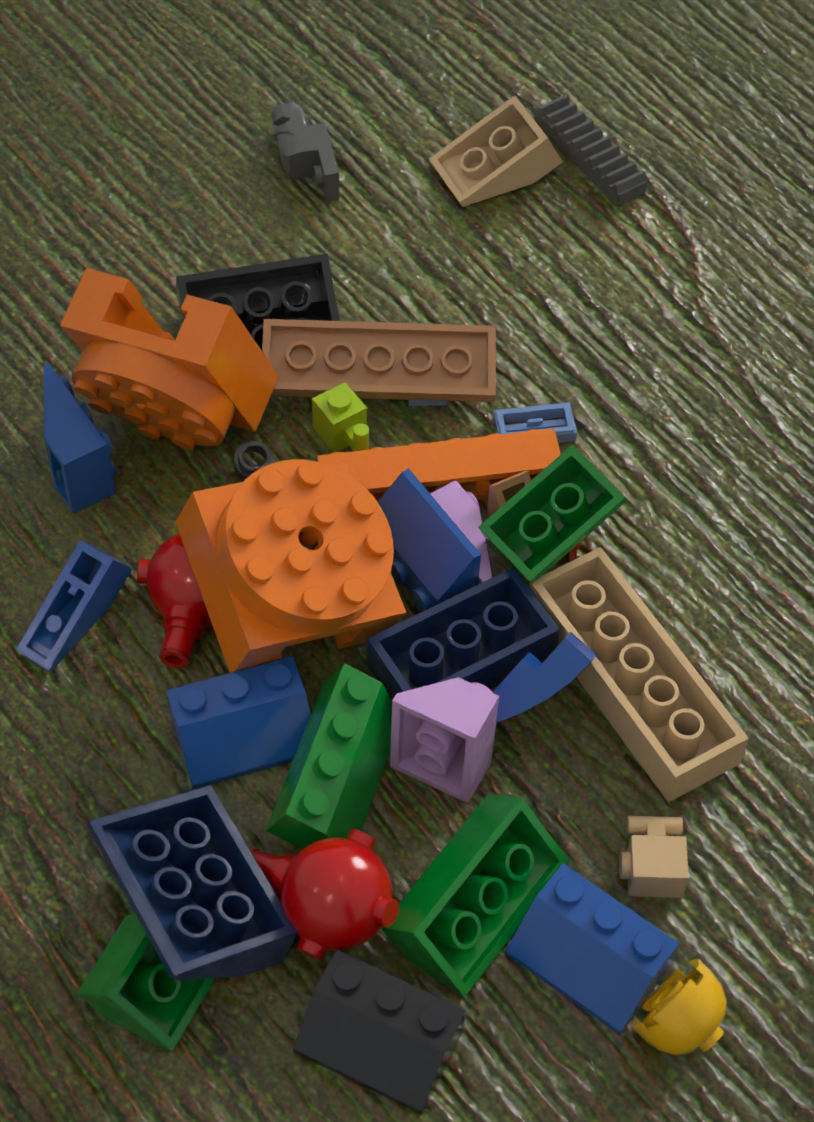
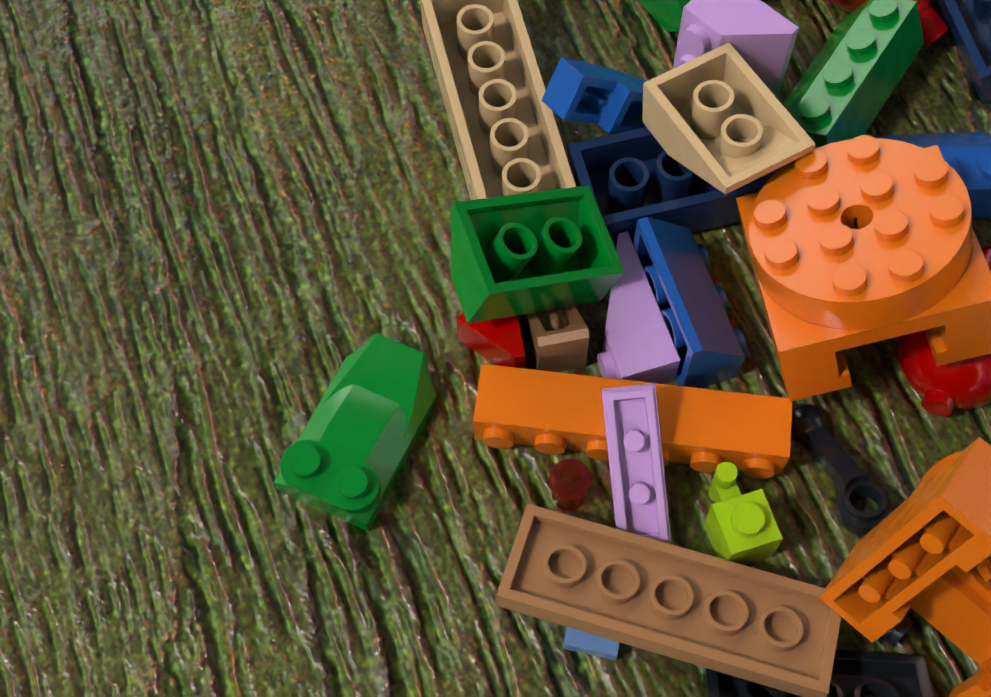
camera: 160 degrees left, 10 degrees up
medium blue tile [493,402,577,443] -> none
none -> green slope [274,334,437,531]
none -> clear red pin [549,459,592,512]
none -> lavender tile [601,383,671,544]
none -> tan slope [642,42,816,195]

